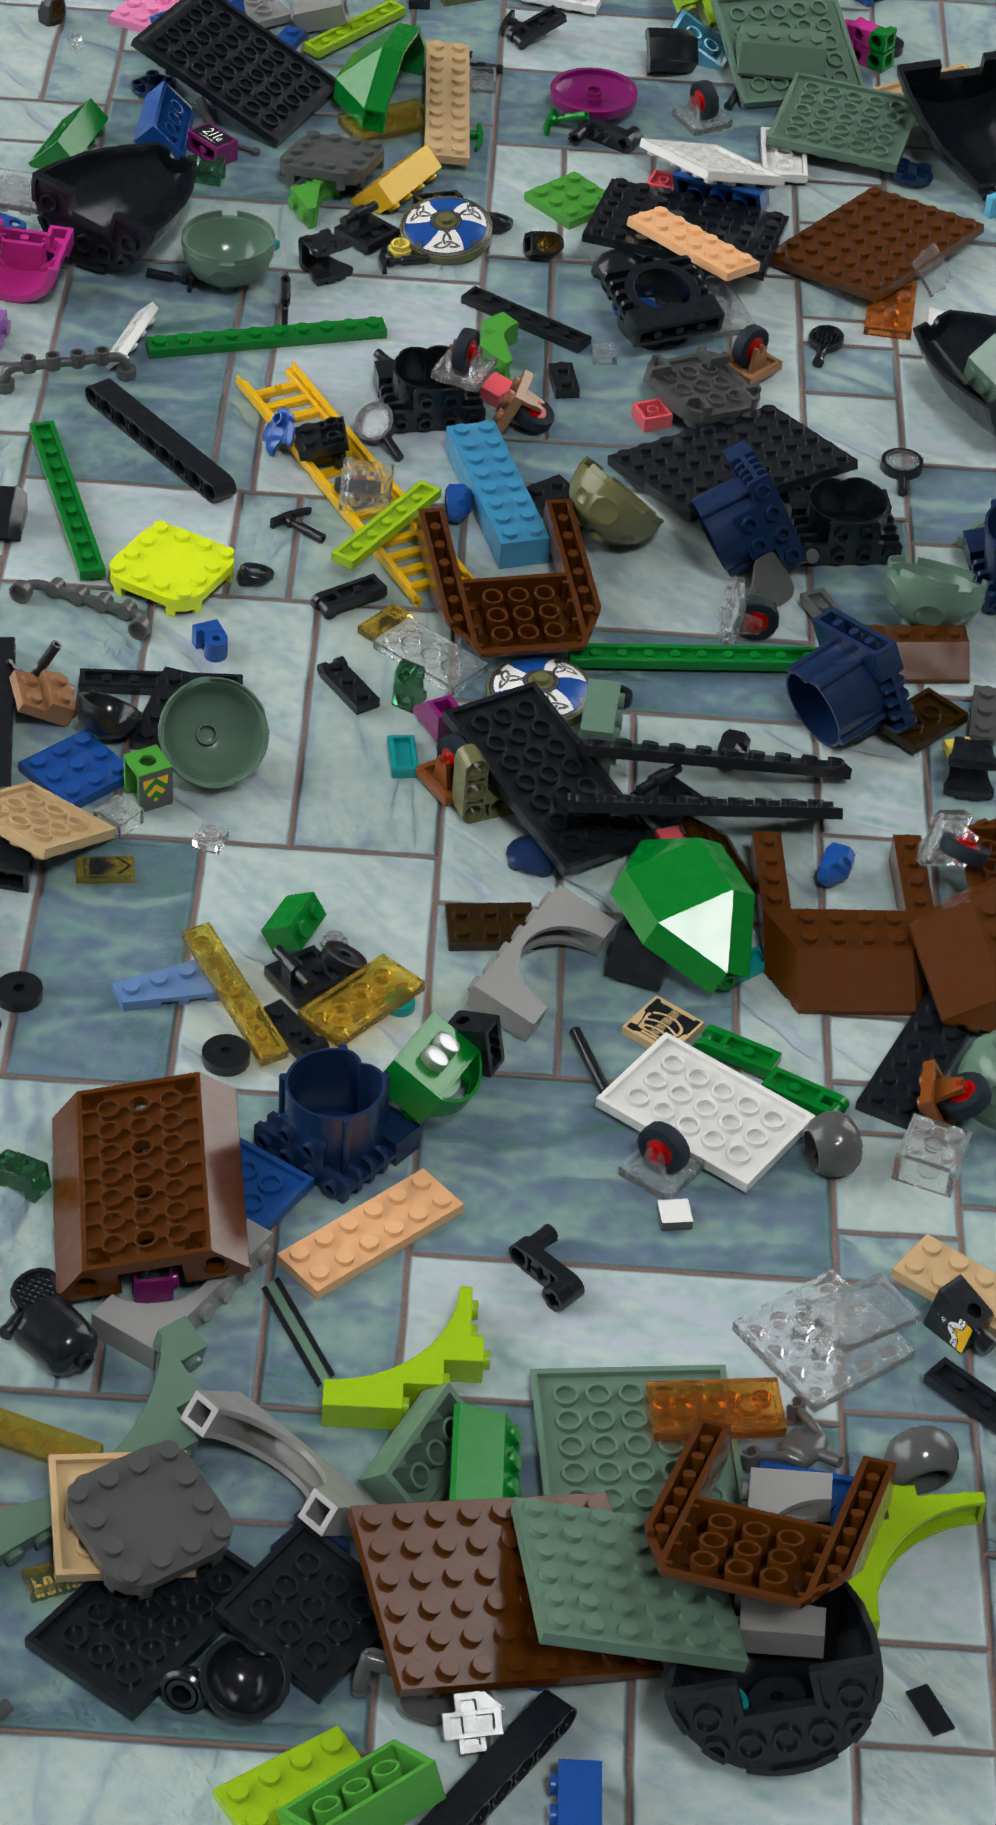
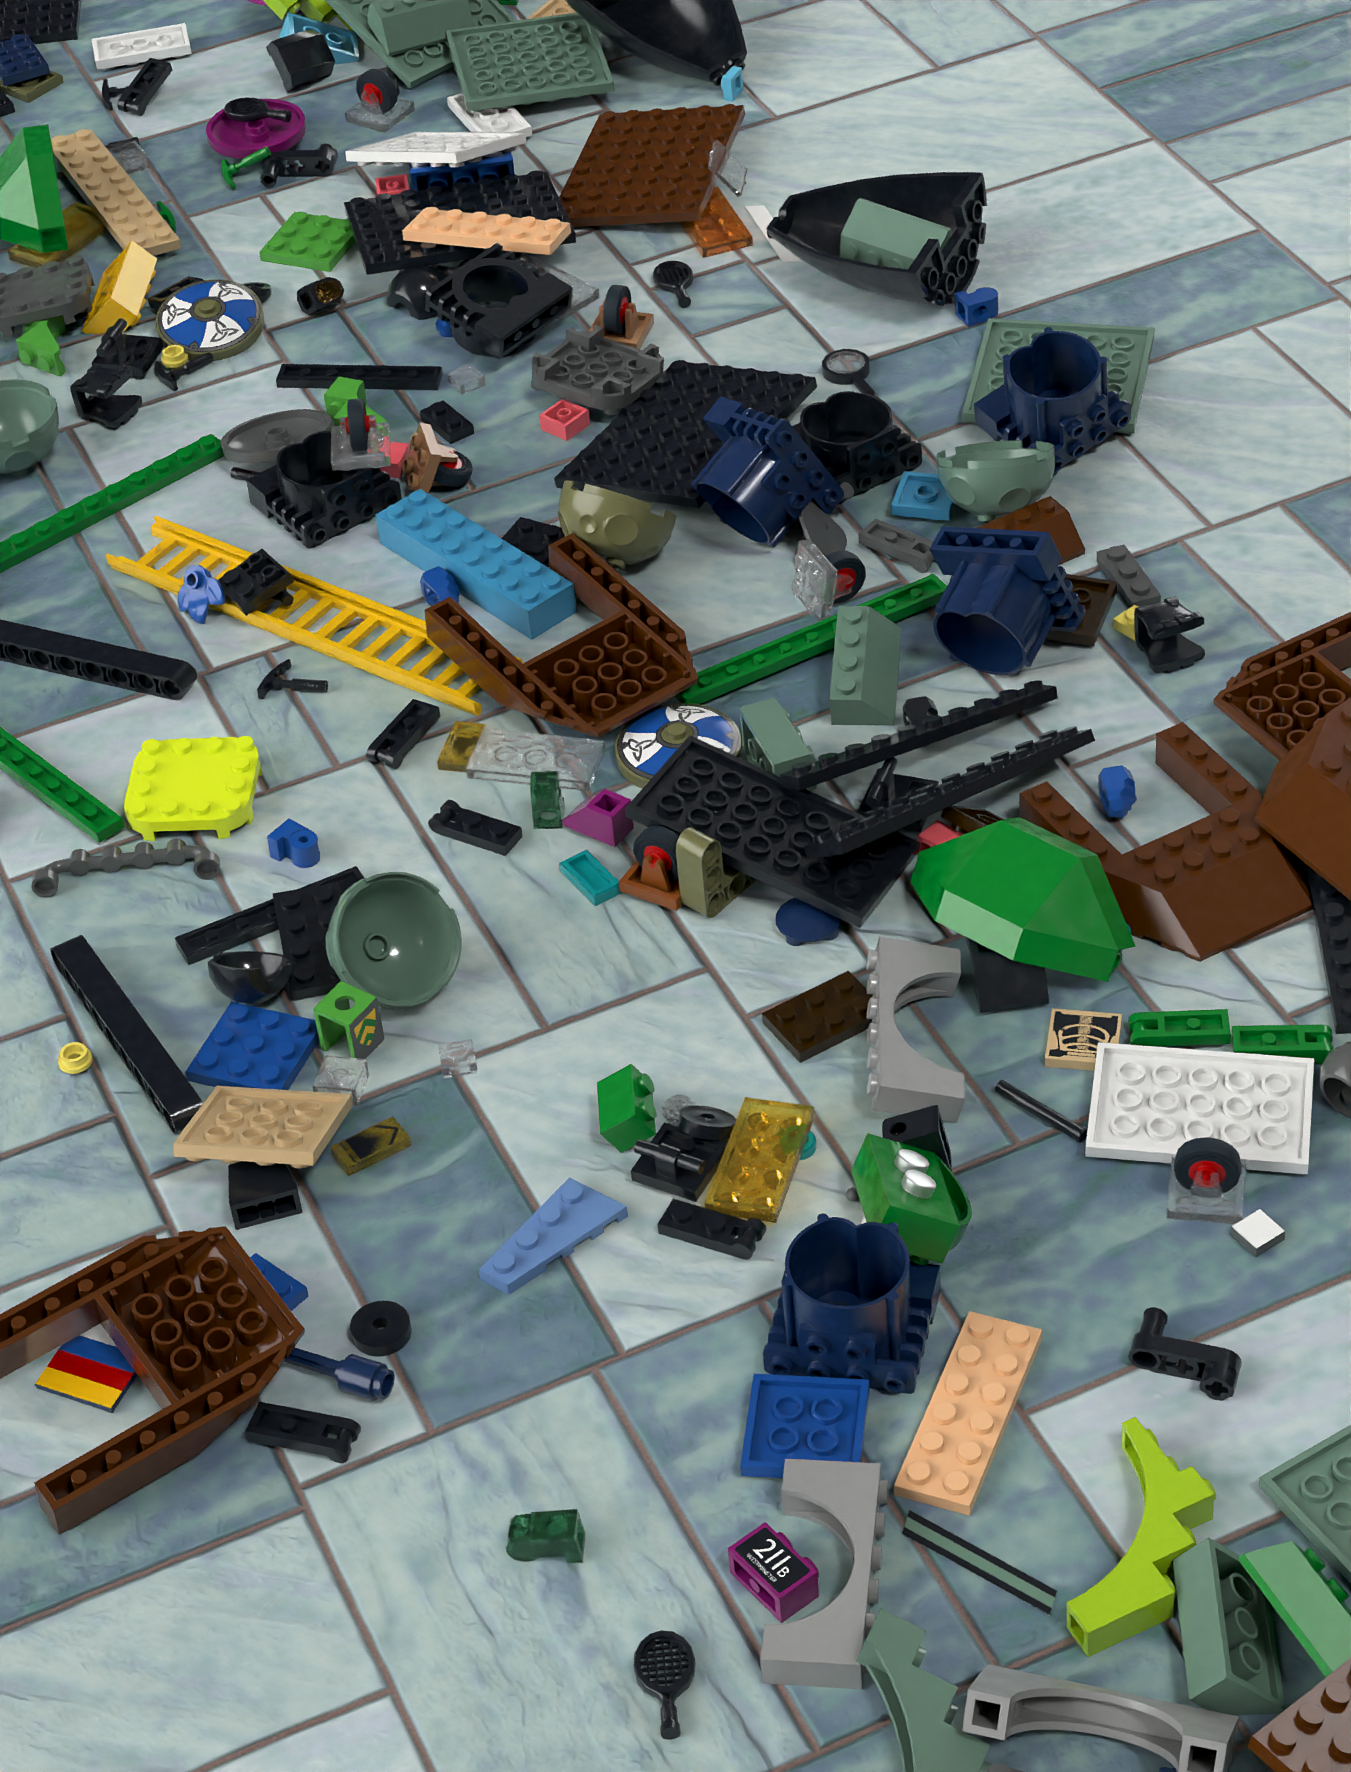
camera: 20 degrees left, 0 degrees up
black piece [6,640,62,677] -> none
medium nougat plate [9,669,77,727] -> none
black cylinder [13,1293,98,1376] -> none
reddish brown slope [52,1072,251,1302] -> none
clear yellow plate [182,922,289,1067] -> none
black piece [202,1034,251,1077] -> none
black piece [237,562,274,586] -> none
black piece [281,275,291,325] -> none
lime plate [331,480,442,570] -> none
clear plate [334,459,394,514] -> none
piece [355,402,404,462] -> none
dark blue dish [890,157,933,186] -> none
clear plate [915,810,991,868] -> none
none -> dark grey dish [221,409,334,464]
none -> black piece [224,97,292,122]
none -> sand green slope [829,606,902,726]
none -> dark azure plate [891,471,955,521]

